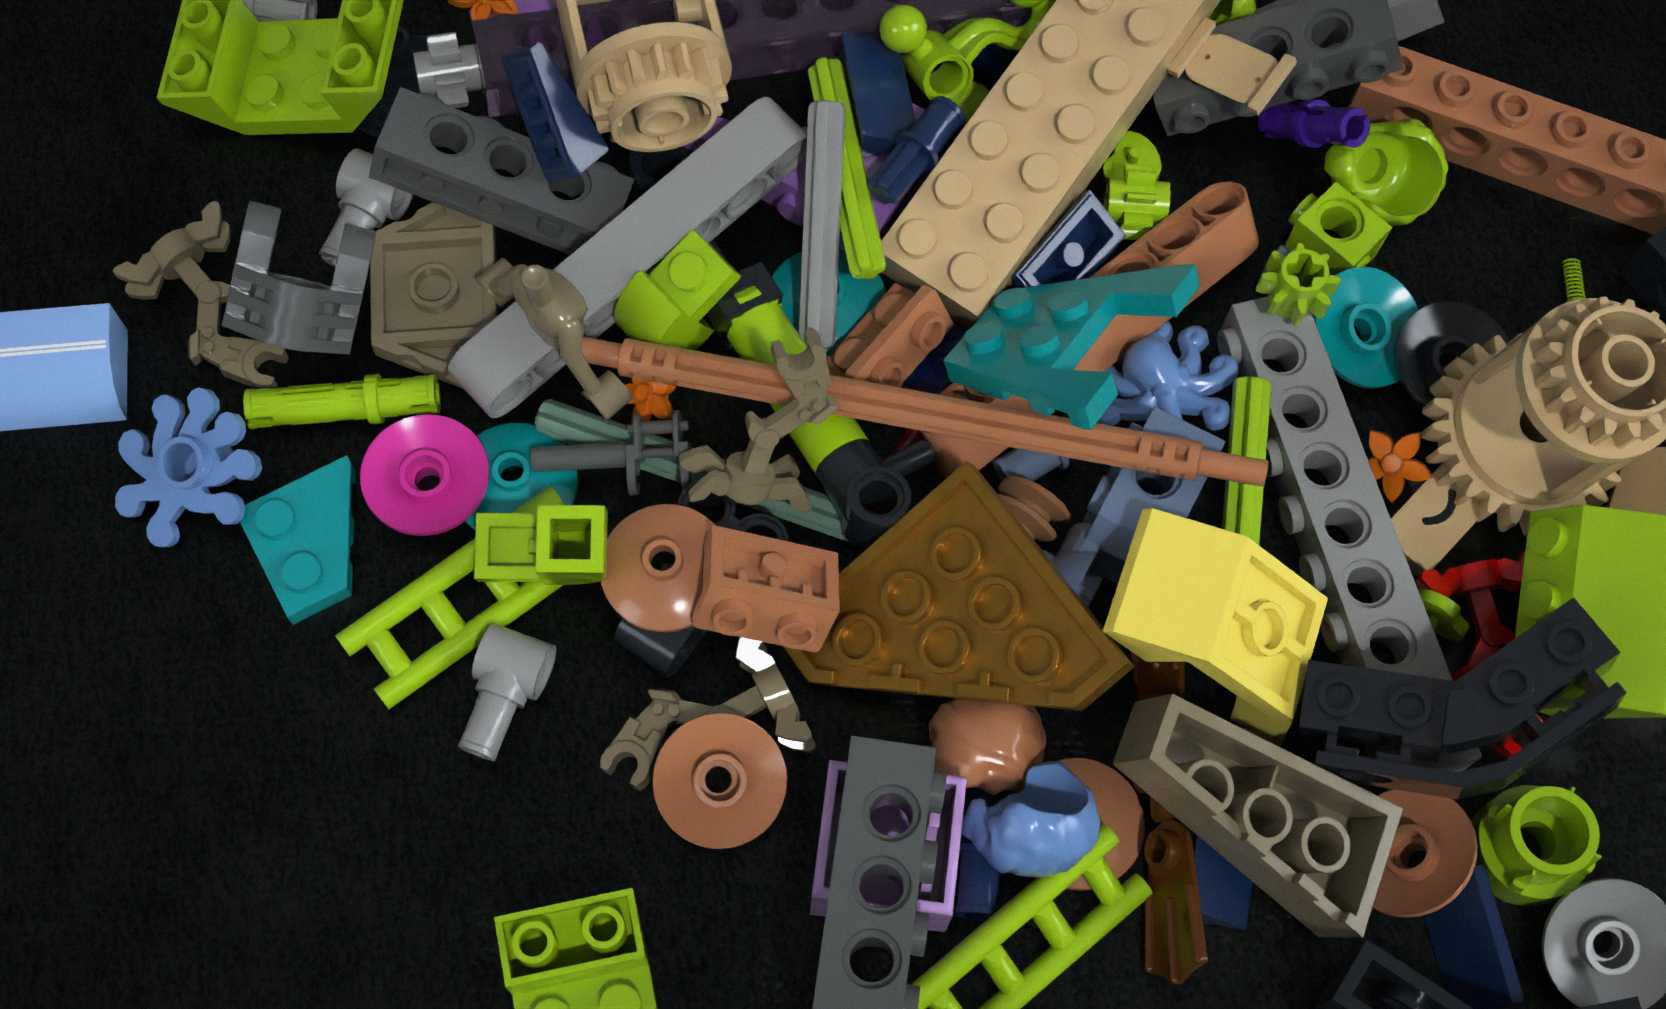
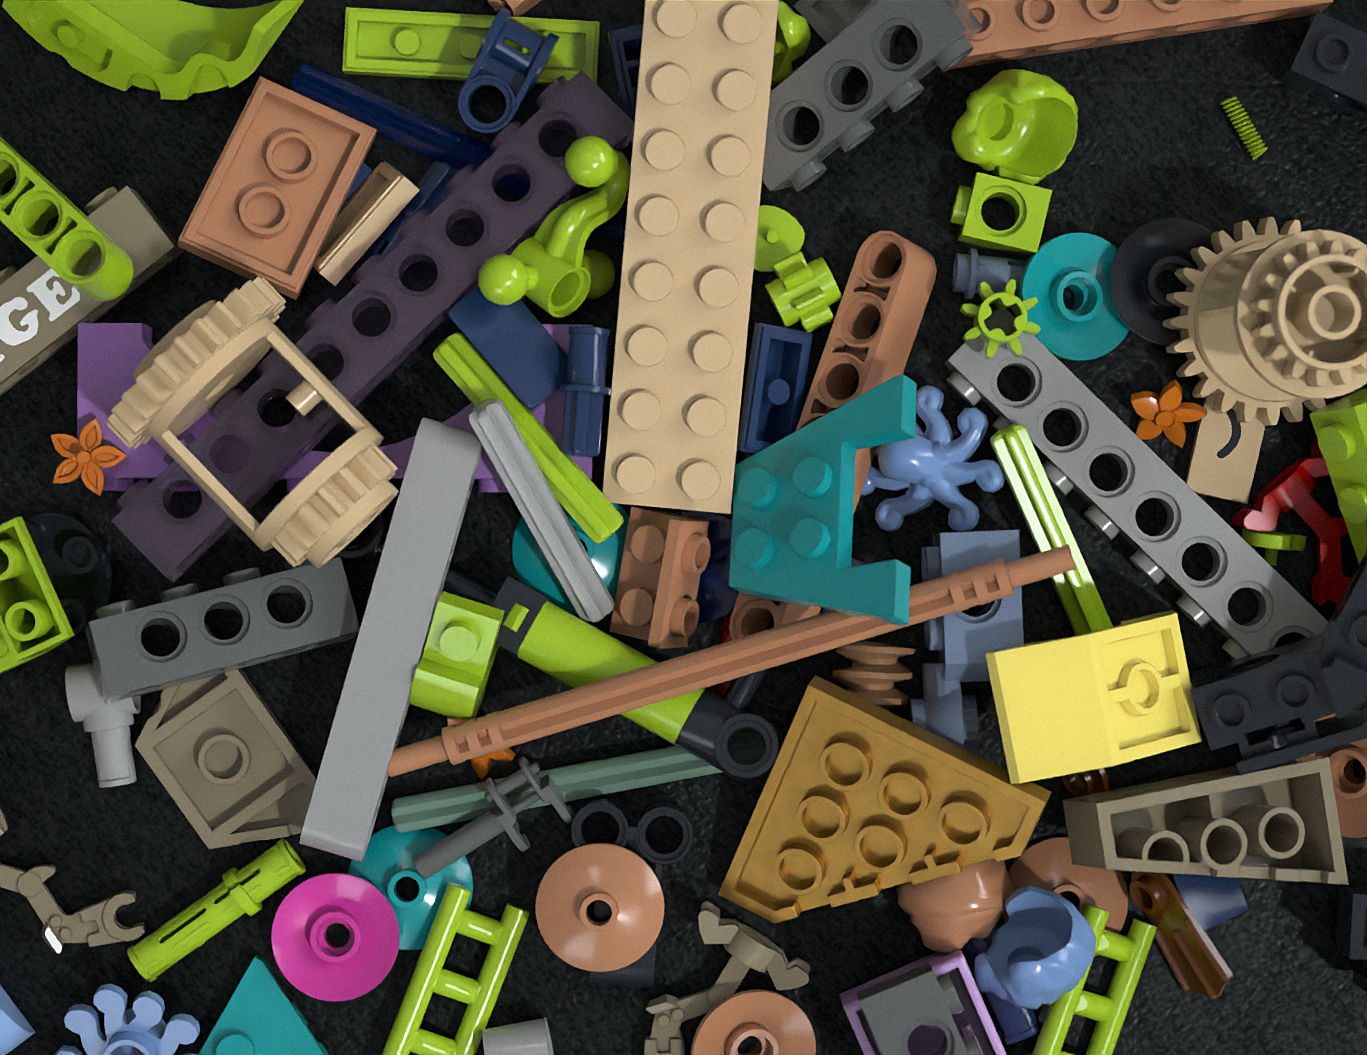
camera: 25 degrees left, 20 degrees up
dark grey piece [222,201,376,355] -> none
light grey gear [413,32,482,108] -> none
lime brick [474,505,608,585] -> none
dark tan piece [475,258,633,420] -> none
dark blue slope [501,42,609,182] -> none
dark tan piece [678,327,837,513] -> none
nougat bracket [693,525,840,652] -> none
tan piece [1167,17,1297,116] -> none
dark purple pin [1258,99,1370,148] -> none

